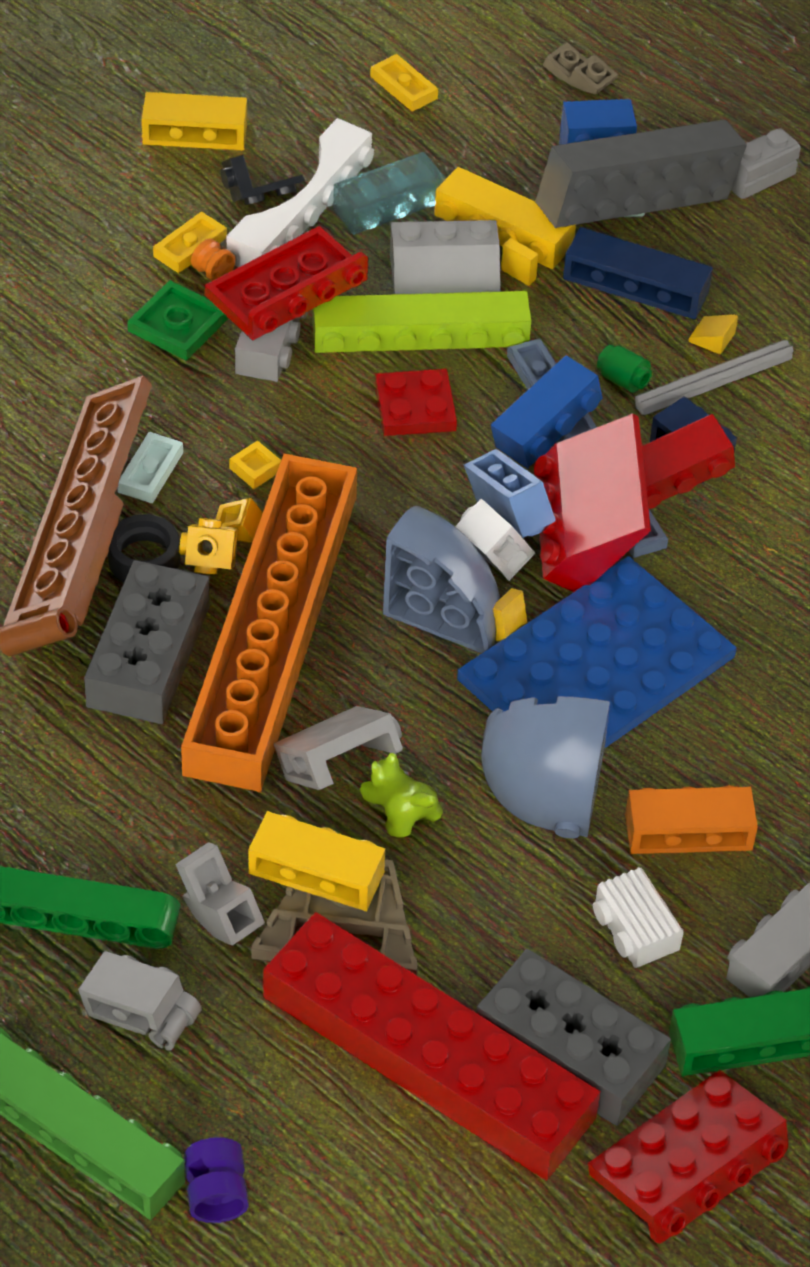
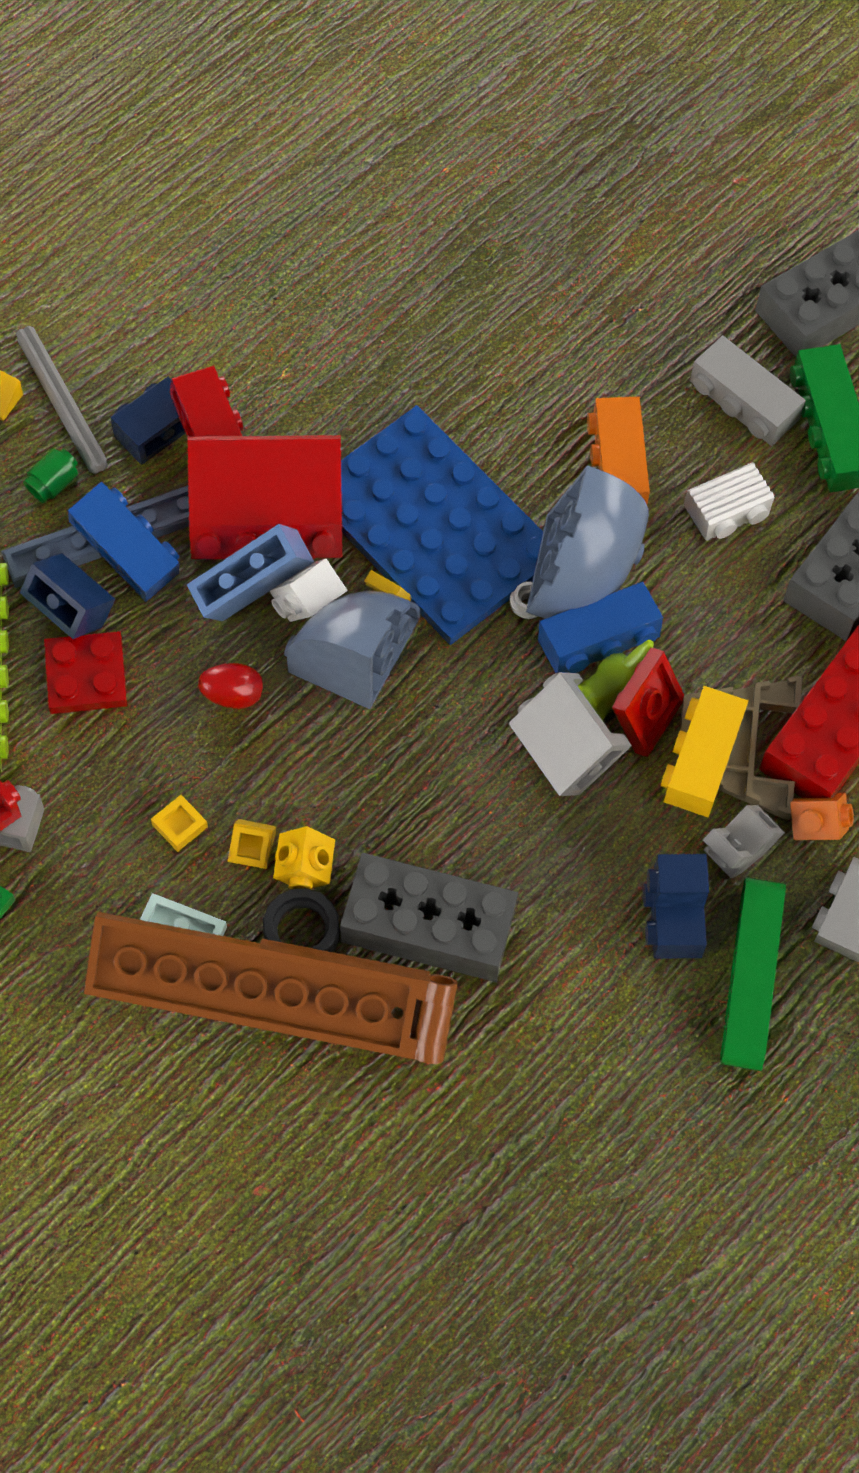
camera: 90 degrees left, 15 degrees up
orange brick [181,453,357,792] -> none
none -> dark blue brick [20,553,115,639]
none -> red animal [198,663,263,709]
none -> blue brick [538,582,663,673]
none -> red plate [612,648,684,757]
none -> dark blue brick [643,854,709,959]
none -> orange bracket [790,793,854,840]

